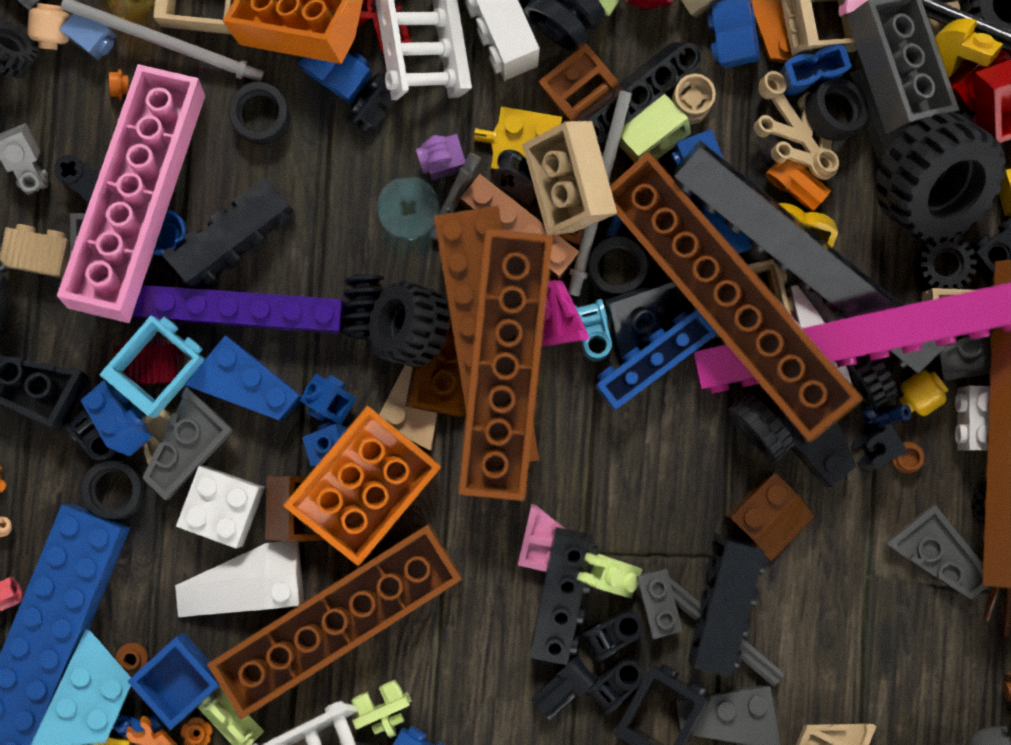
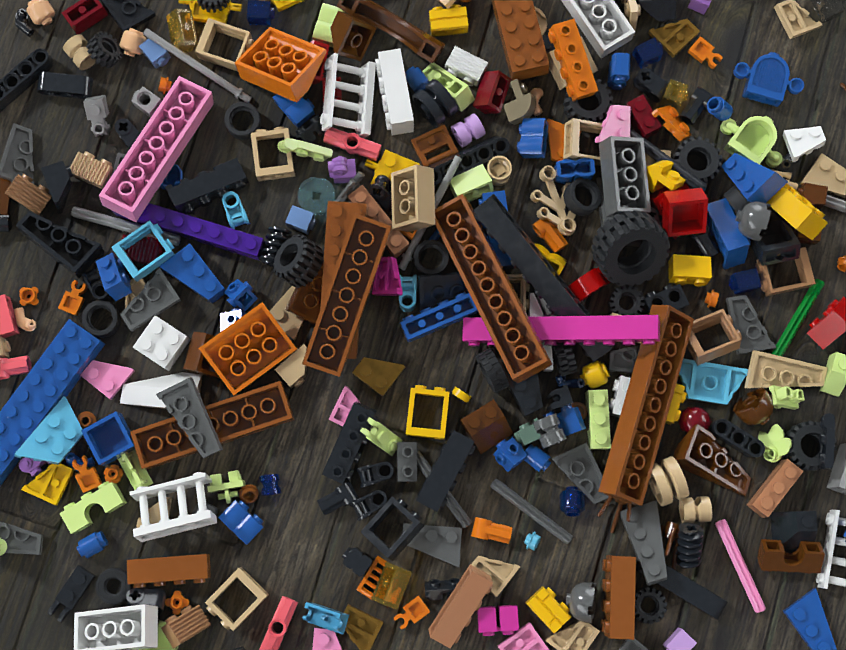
camera: 10 degrees right, 5 degrees down
none -> orange plate [58,280,88,316]
none -> light grey axle [71,206,181,246]
none -> bright pink wing [80,360,135,400]
none -> light grey brick [131,87,162,118]
none -> dark grey wing [156,377,223,458]
none -> medium azure piece [222,191,250,229]
none -> dark orange plate [239,484,259,503]
none -> tan window [251,127,295,181]
none -> clear blue wheel [260,474,281,496]
none -> tan slope [275,344,307,389]
none -> yellowish green hinge [277,138,333,162]
none -> medium blue brick [285,205,316,235]
none -> coral piece [323,127,382,161]
none -> pearl gold wing [352,357,405,396]
none -> yellow window [406,385,449,440]
none -> lavender wheel [451,113,486,147]
none -> yellow tile [452,386,471,403]
none -> orange piece [471,517,512,544]
none -> dark grey axle [490,479,573,544]
none -> blue brick [493,437,528,472]
none -> sand green brick [513,418,541,446]
none -> blue brick [524,444,551,472]
none -> medium azure plate [524,532,541,551]
none -> dark grey wheel [533,413,567,449]
none -> blue brick [543,405,586,436]
none -> clear blue head [559,486,585,517]
none -> red brick [568,267,610,302]
none -> yellowish green arch [585,389,611,450]

